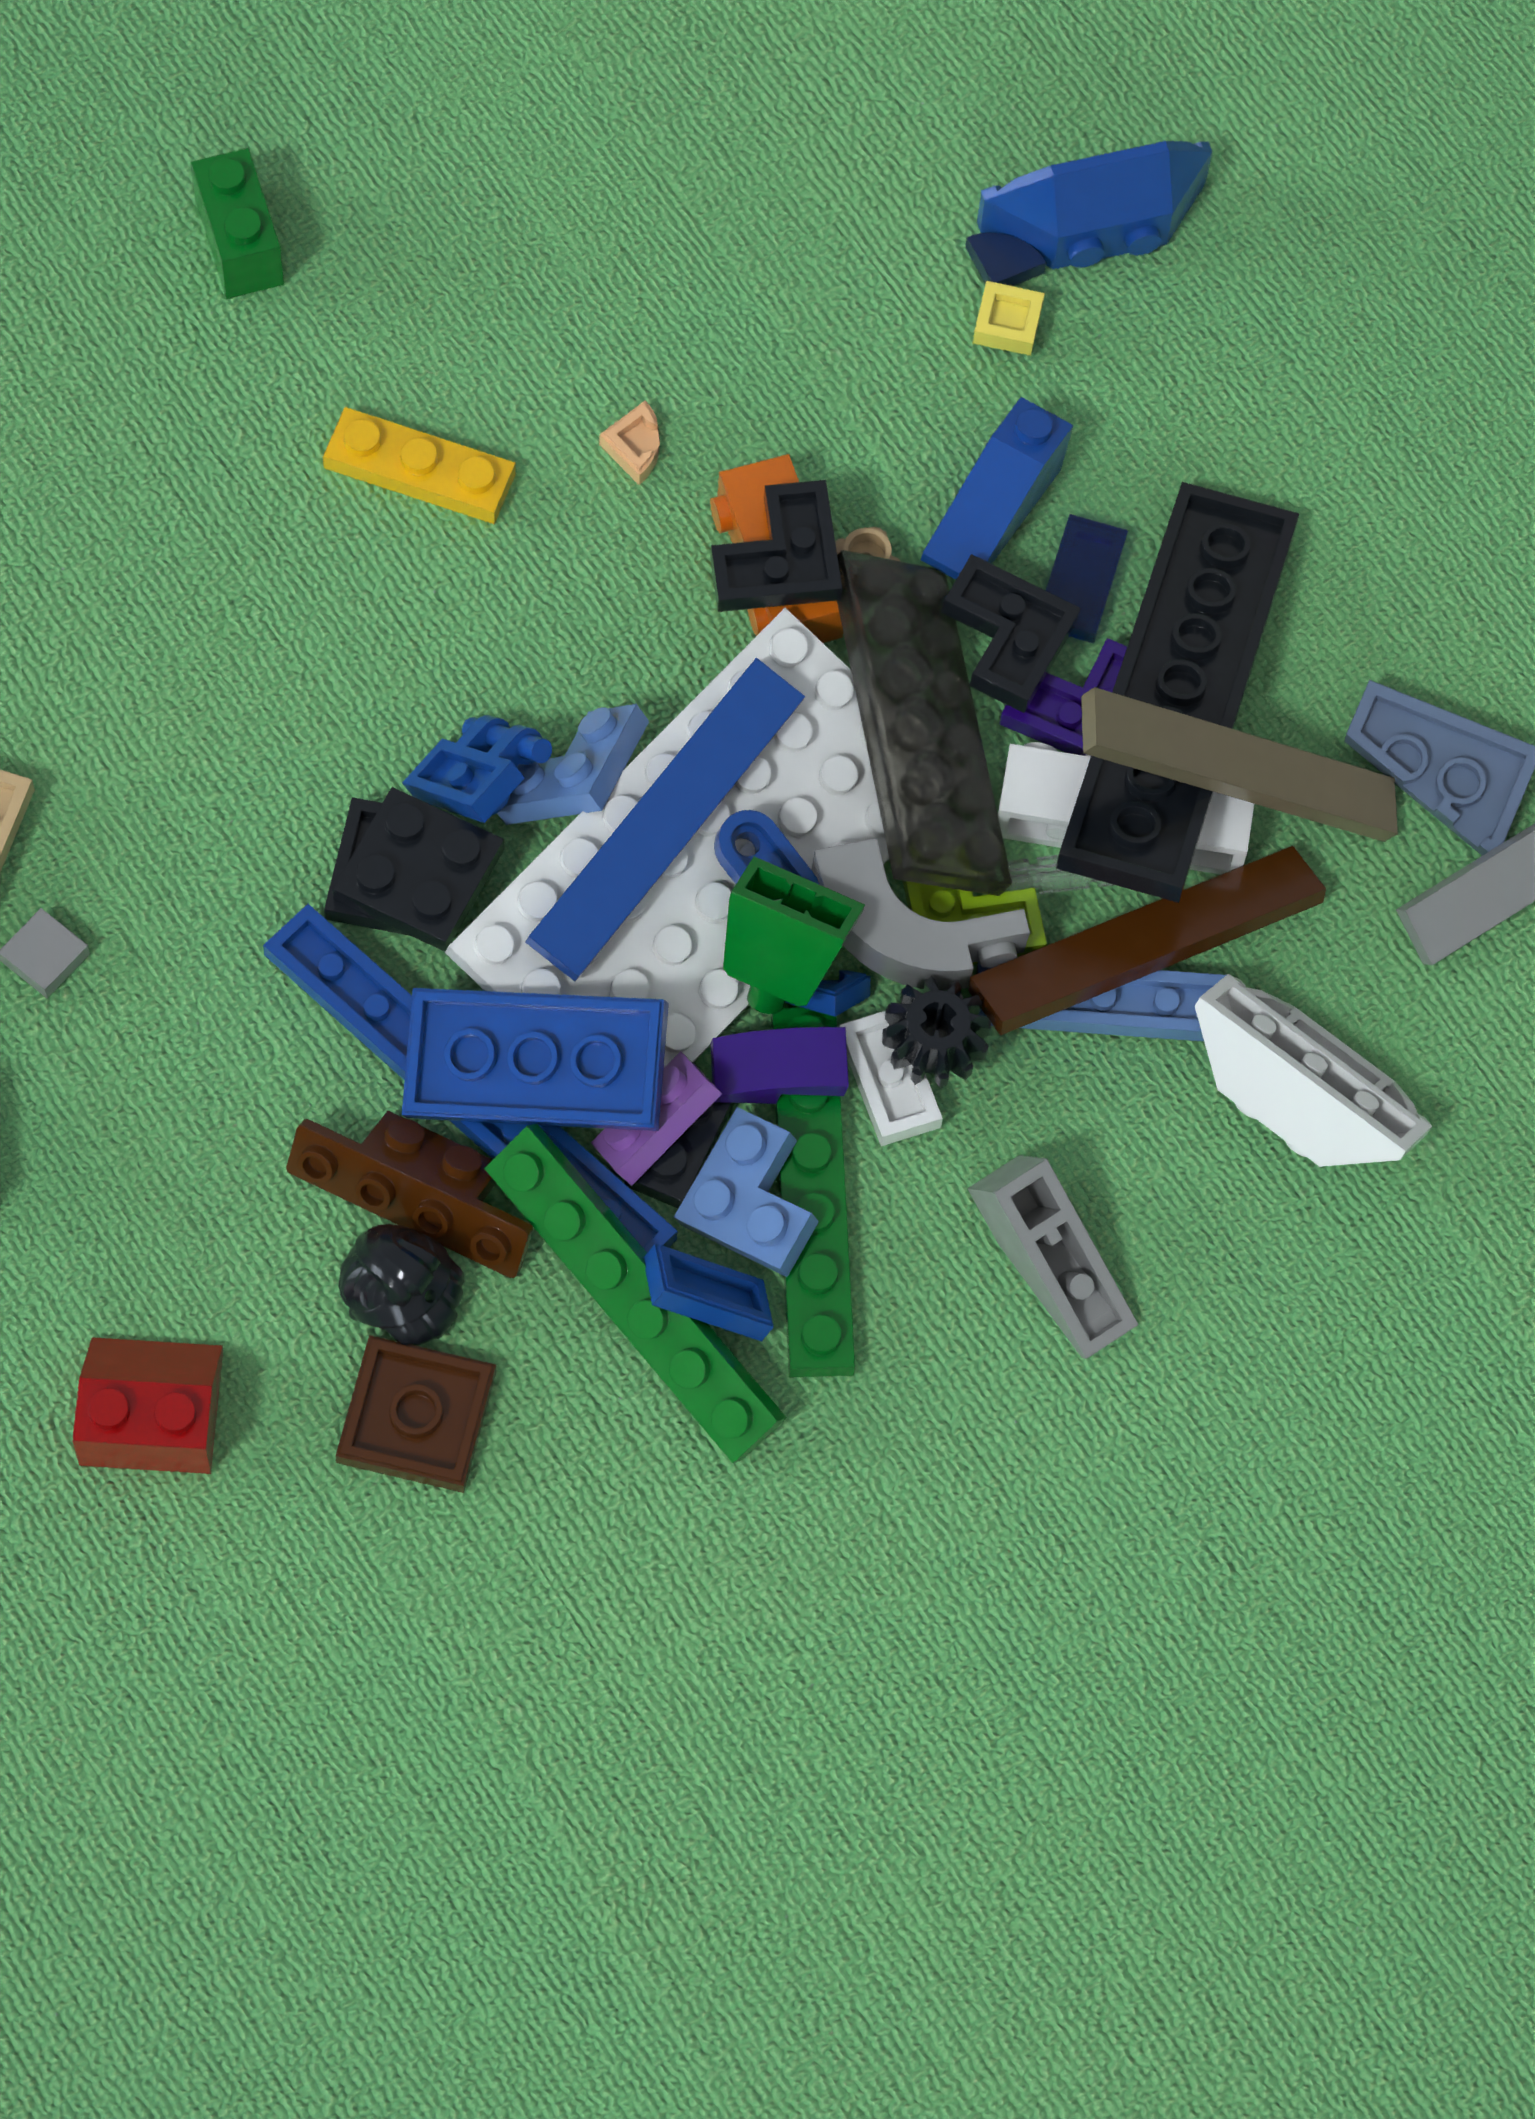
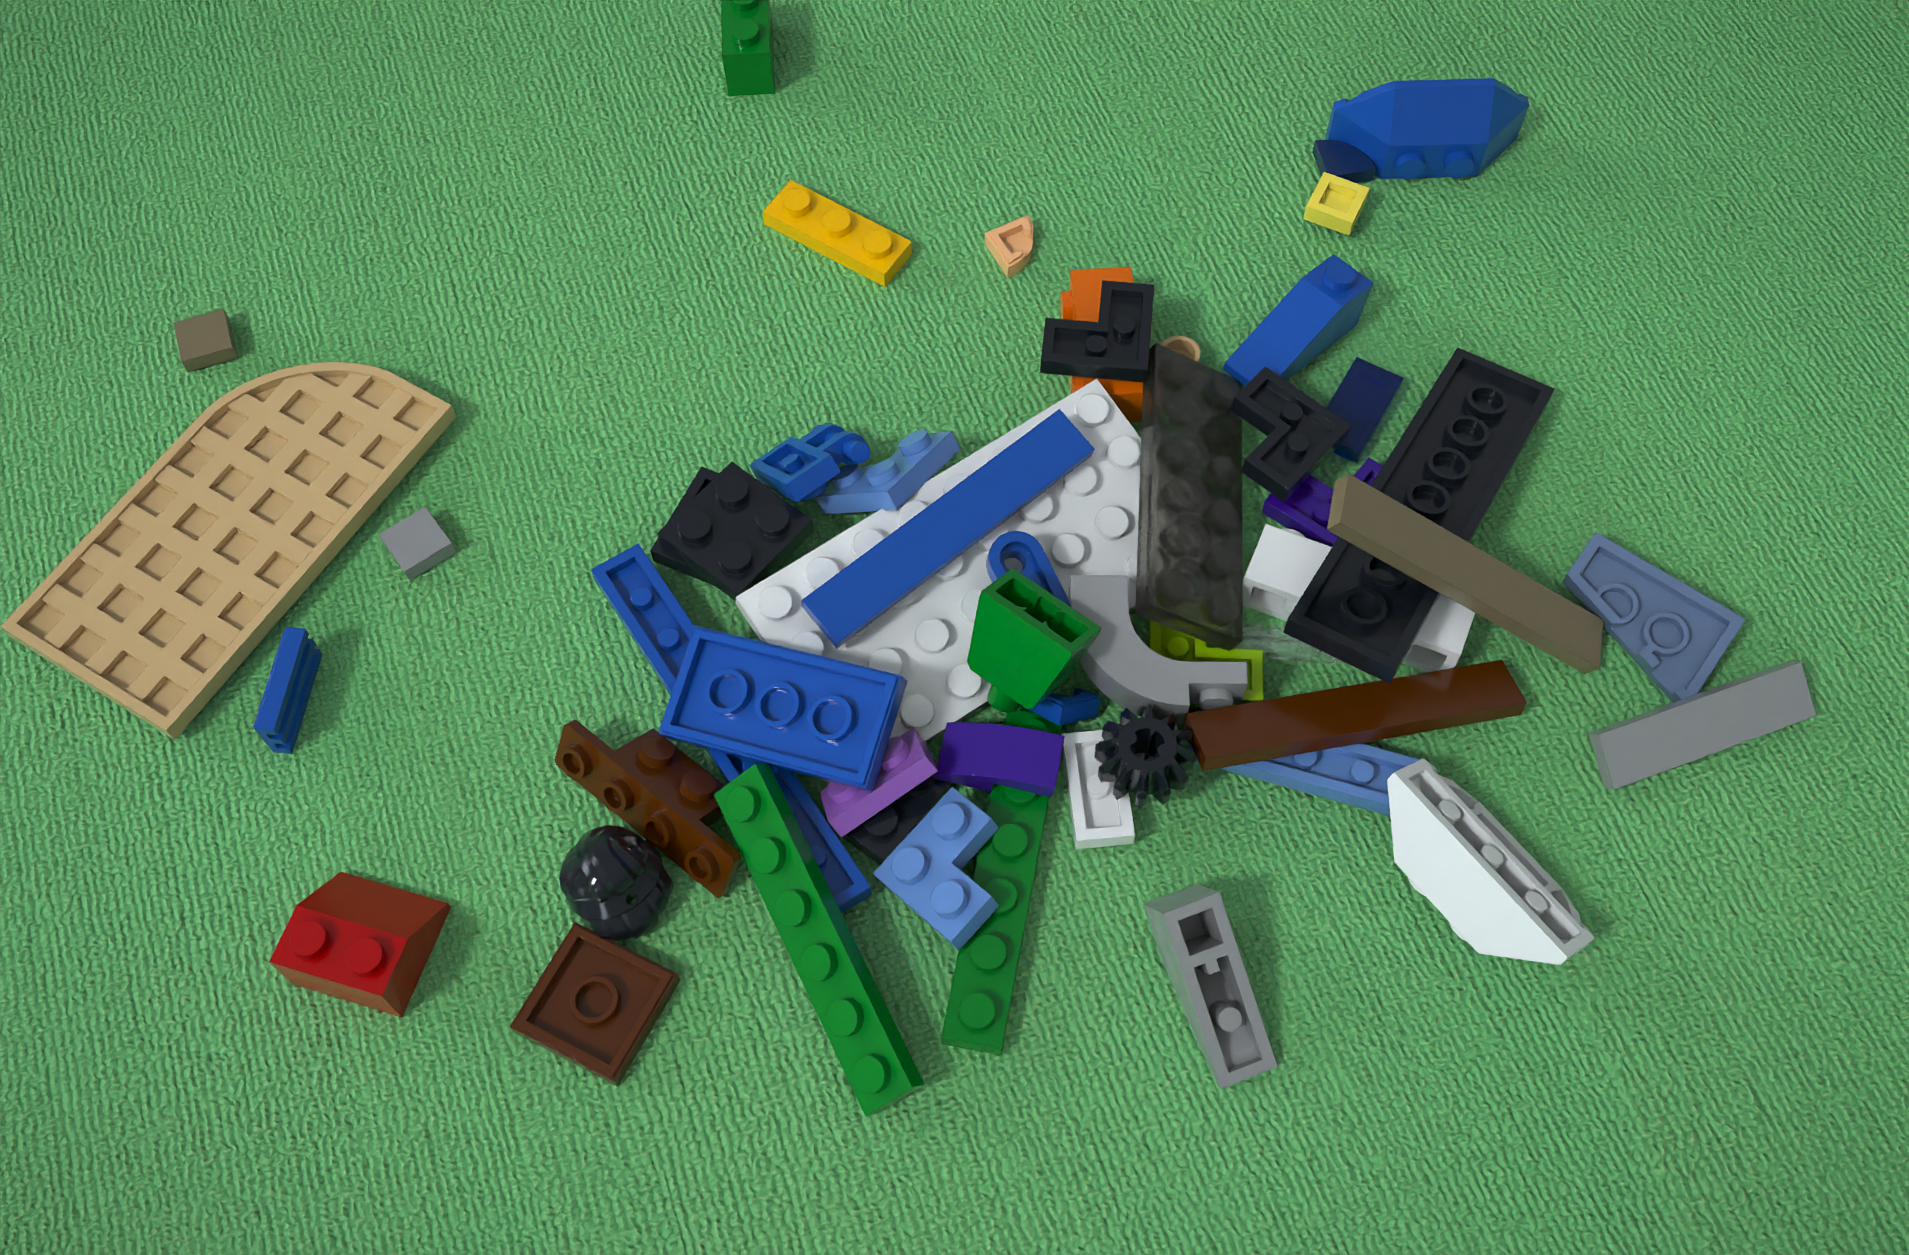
camera: 20 degrees right, 5 degrees down
blue tile [644,1244,774,1342] -> none

